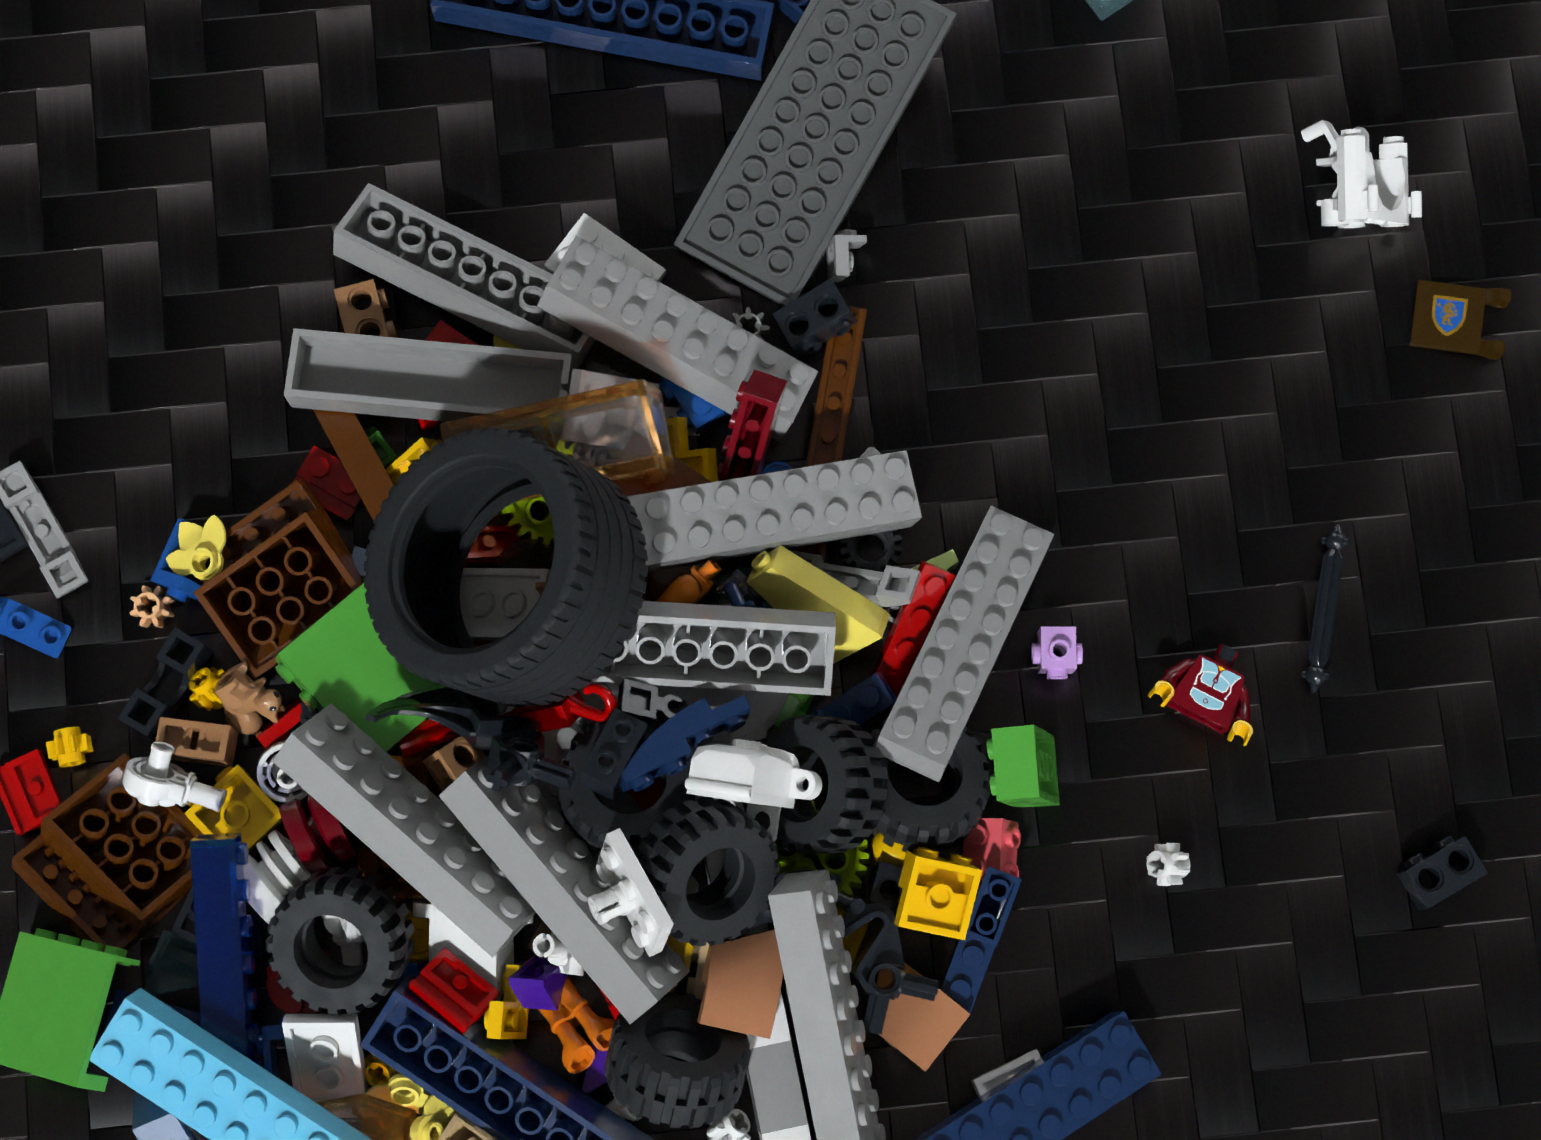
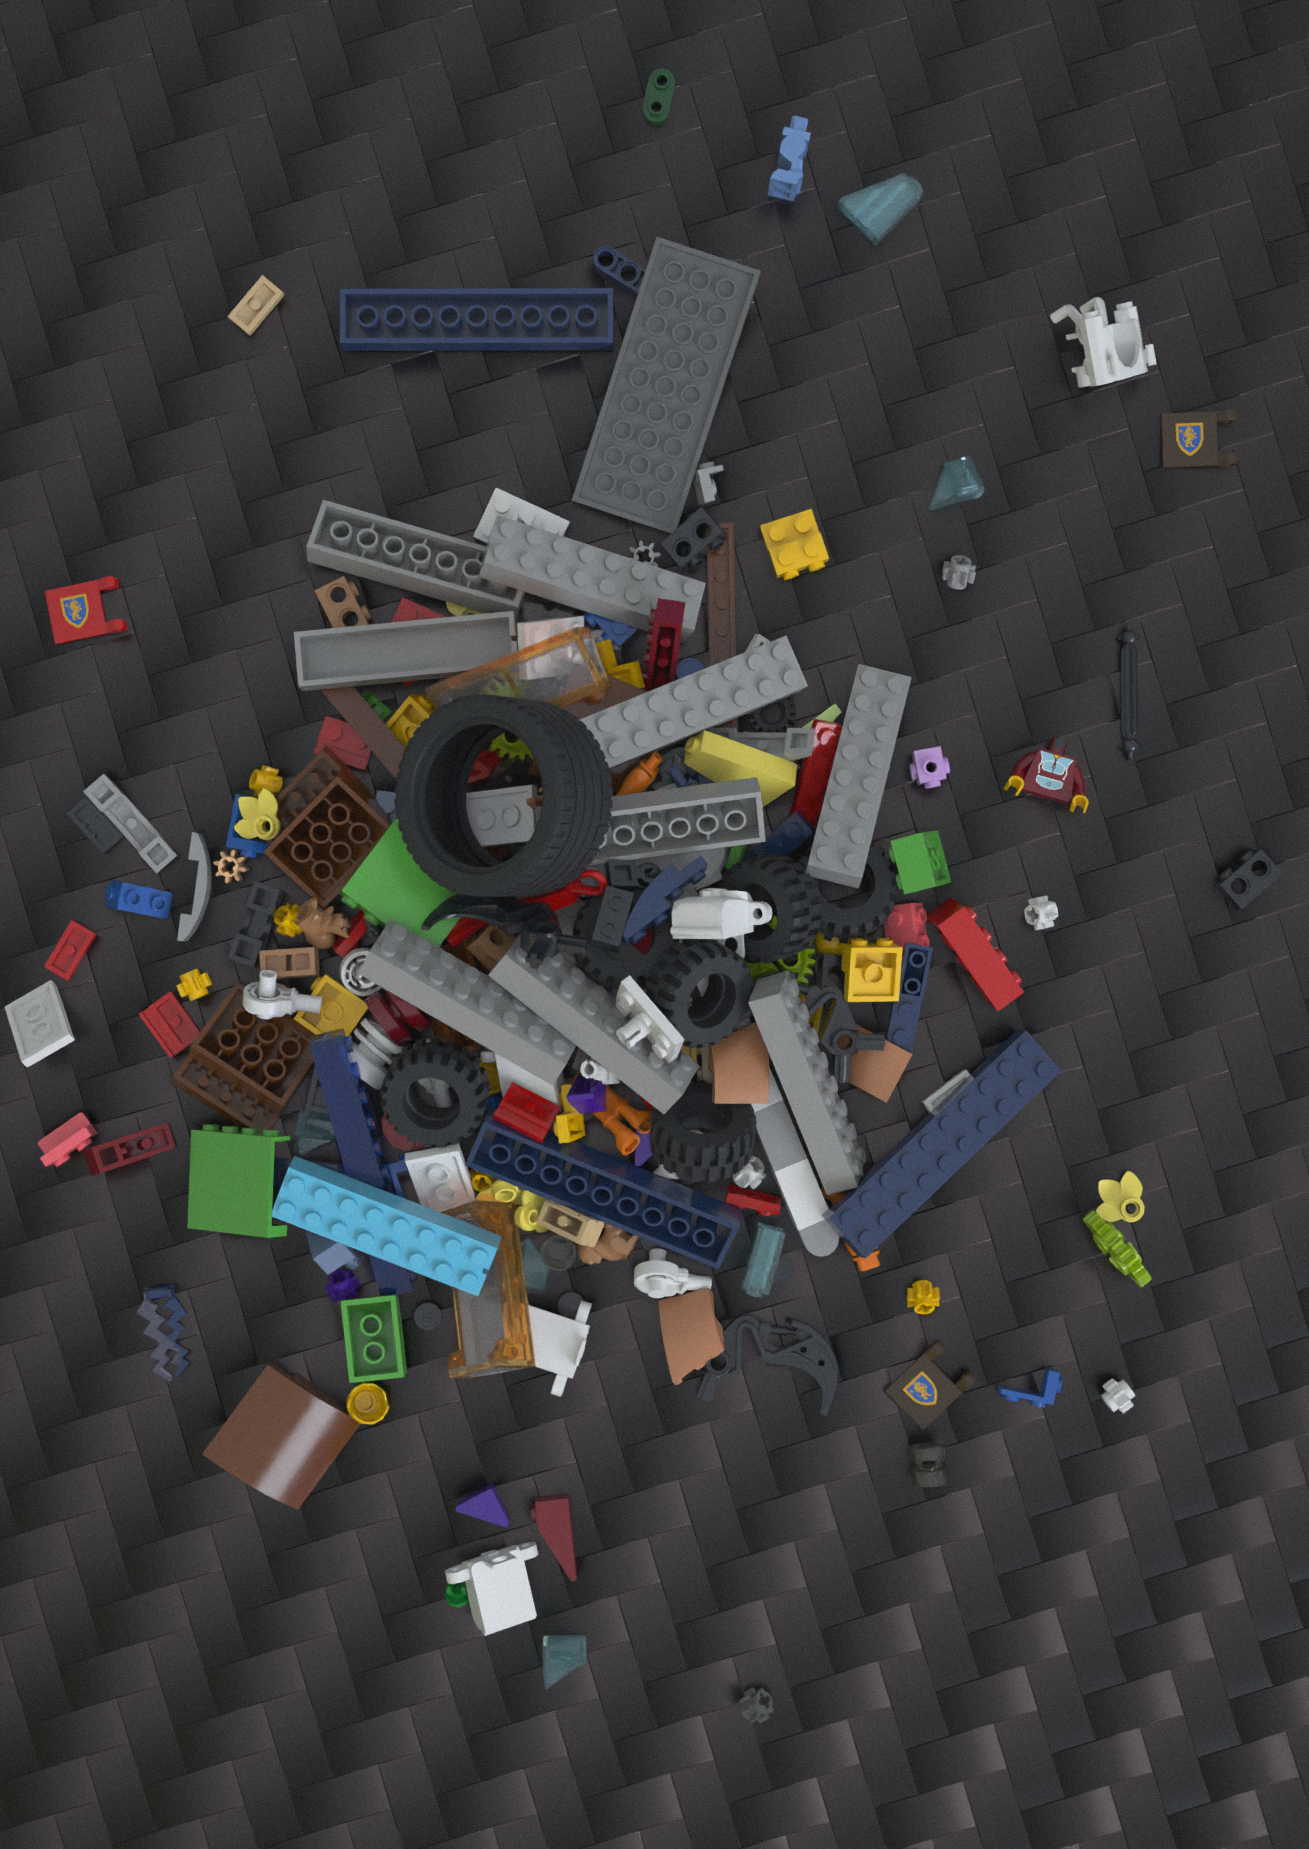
camera: 10 degrees left, 10 degrees up
none -> red flag [45,576,127,644]
none -> light grey slope [177,832,212,941]
none -> yellow gear [249,765,283,797]
none -> yellow plate [760,509,829,580]
none -> red wedge [927,897,1024,1011]
none -> clear light blue slope [928,456,985,511]
none -> light grey gear [942,555,976,589]

